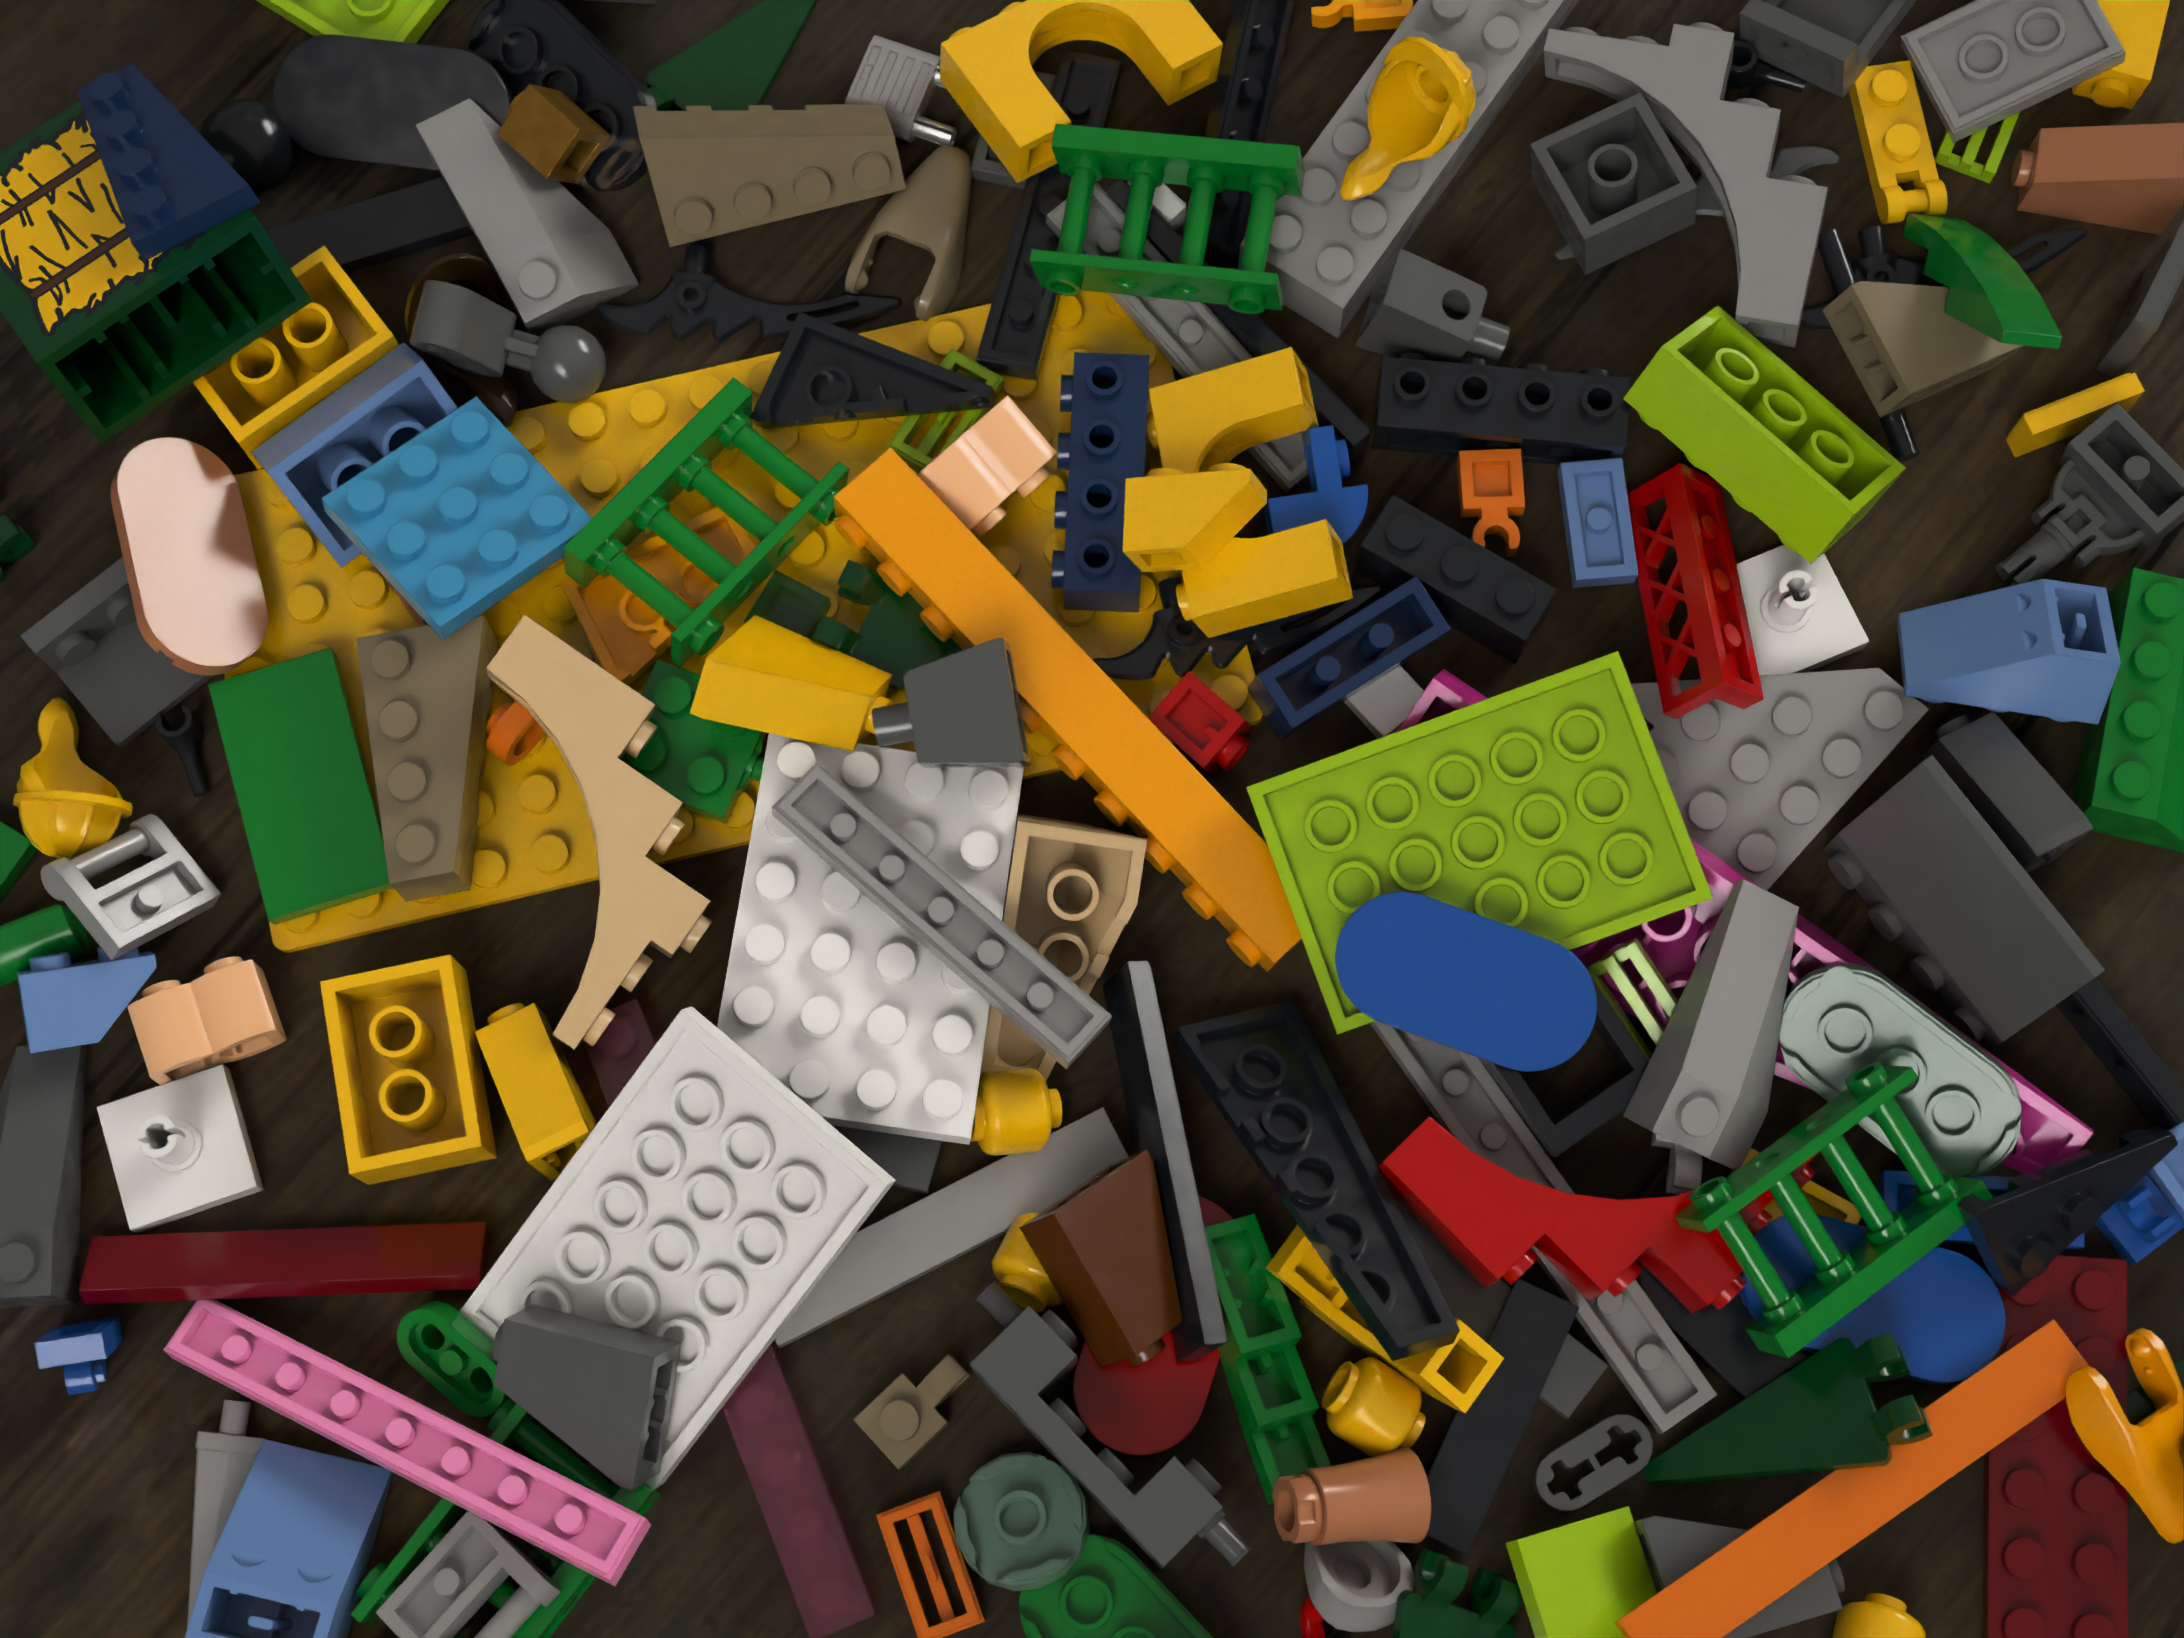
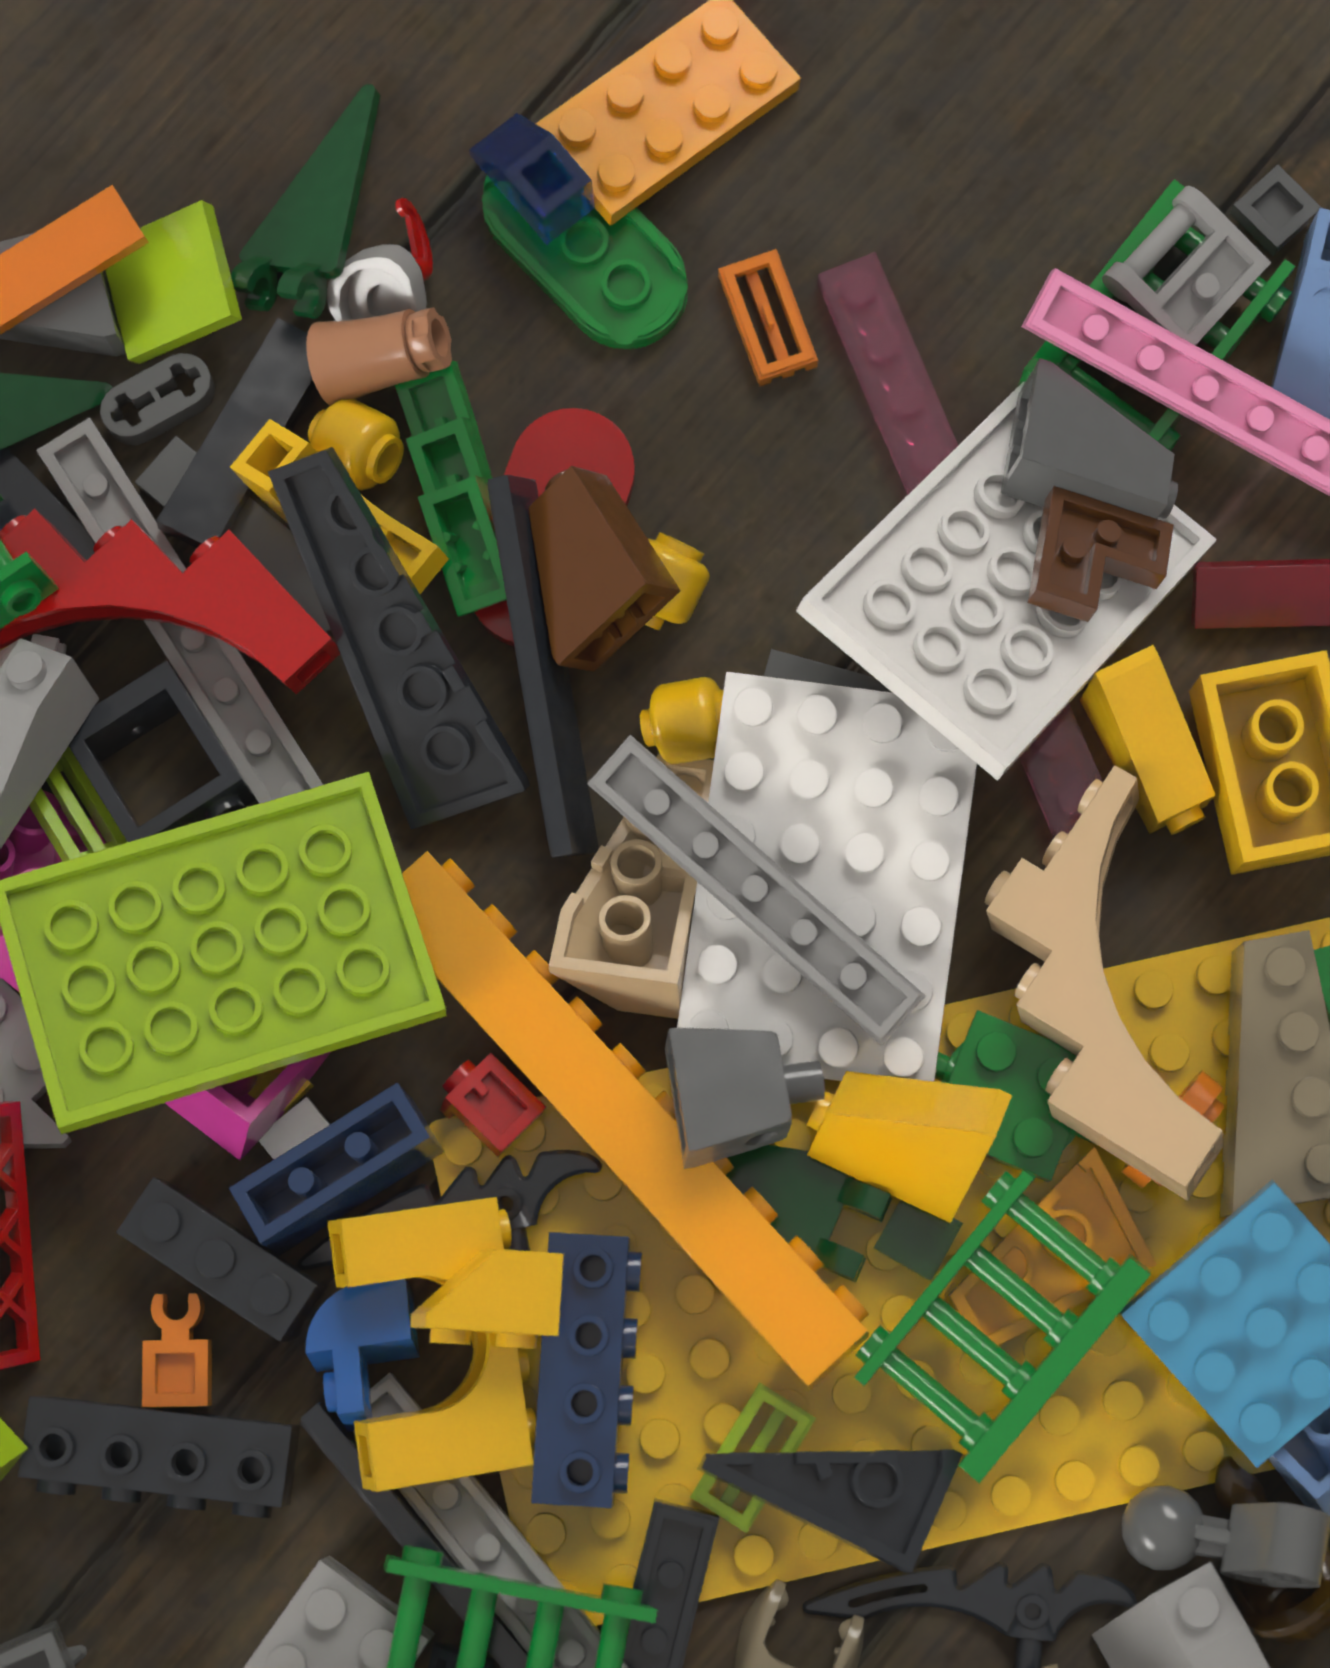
camera: 175 degrees left, 5 degrees up
green plate [397,1301,510,1417] -> none
light grey tile [775,1107,1129,1348] -> none
dark tan plate [853,1355,970,1470] -> none
light nougat brick [917,395,1057,538] -> none
sand green tile [954,1452,1090,1591] -> none
dark grey brick [970,1280,1253,1570] -> none
blue tile [1335,892,1597,1071] -> none
dark grey torso [1354,249,1510,363] -> none
medium blue plate [1557,458,1639,588] -> none
none -> reddish brown plate [1027,486,1174,622]

